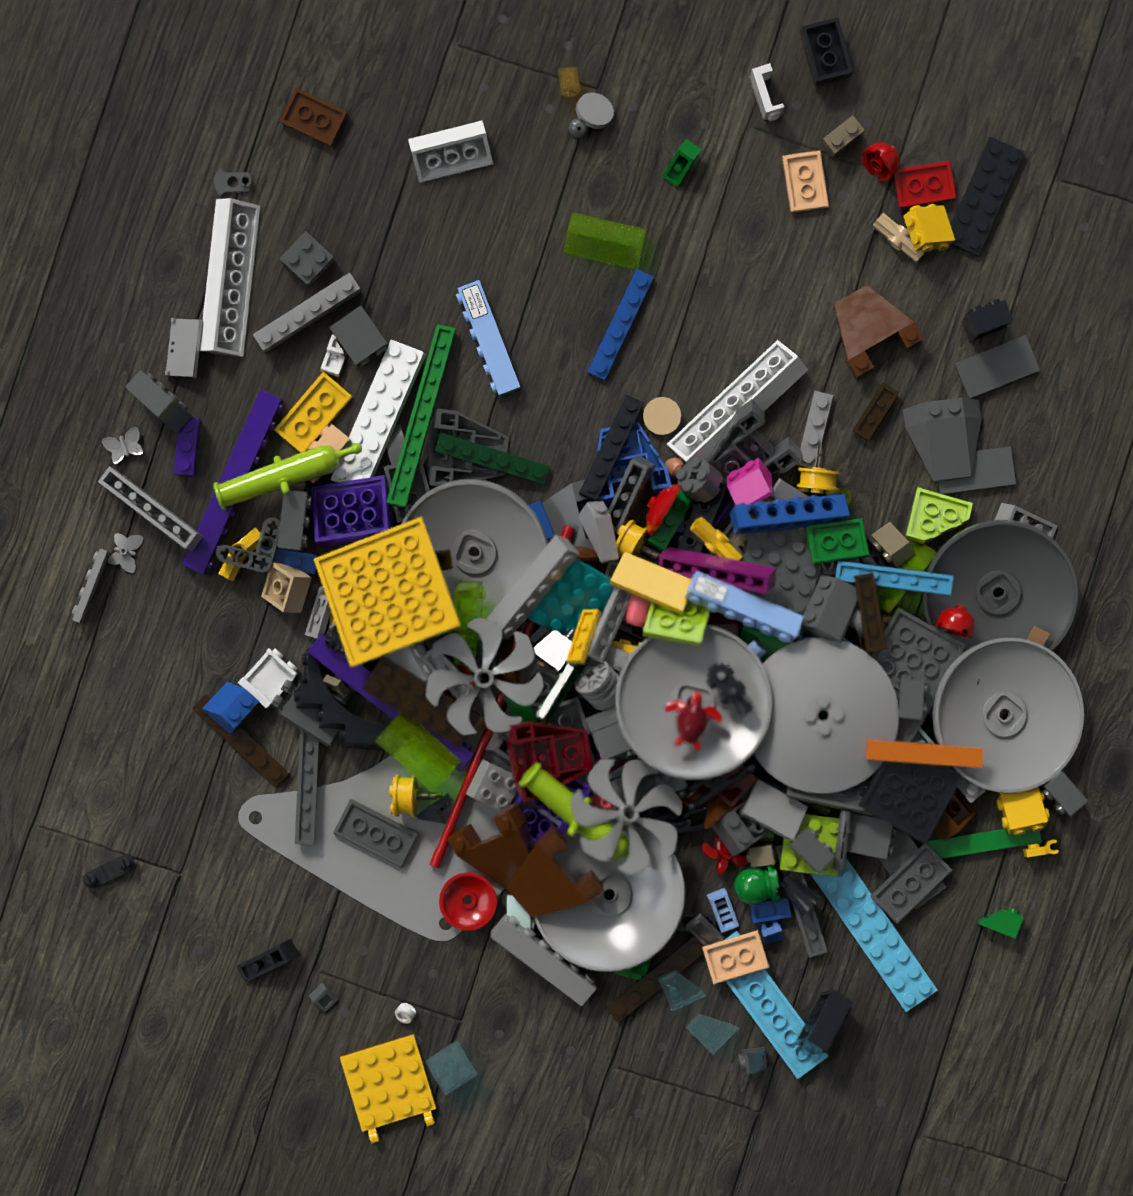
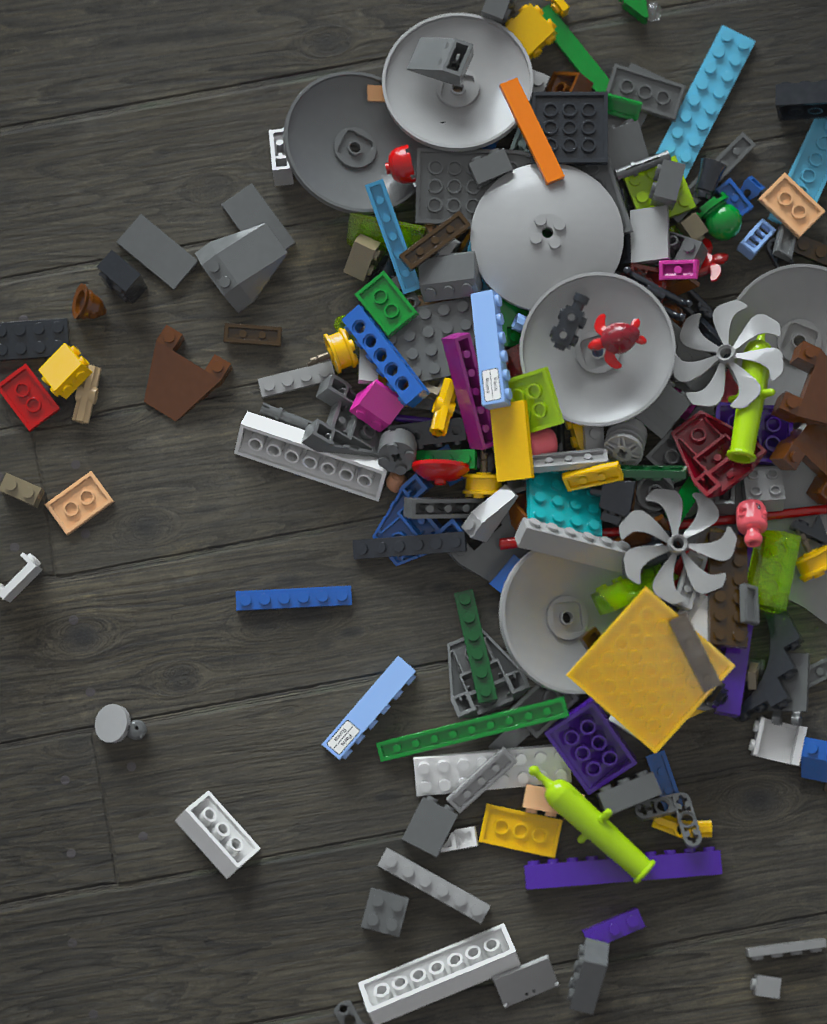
camera: 115 degrees left, 5 degrees down
light grey brick [98,466,204,552] -> none
light grey piece [102,427,143,465] -> none
light grey piece [108,533,143,573] -> none
tan slope [261,562,312,613] -> none
reddish brown plate [279,87,347,147] -> none
light grey hinge [305,586,331,639] -> none
clear yellow brick [558,66,580,97] -> none
clear neon green slope [563,212,647,269] -> none
tan tile [643,397,681,436] -> none
green slope [662,139,702,187] -> none
red cylinder [861,142,900,181] -> none
lime plate [905,487,973,544] -> none
none -> reddish brown piece [72,283,107,319]
none -> dark grey pin [259,402,312,430]
none -> dark grey slope [407,37,473,87]
none -> light grey tile [446,746,517,814]
none -> green tile [608,93,643,121]
none -> clear tile [648,2,661,21]
none -> dark pink slope [659,259,700,280]
none -> dark brown plate [668,612,722,692]
none -> coral piece [736,499,768,547]
none -> dark grey tile [739,583,759,626]
none -> light grey brick [750,974,782,999]

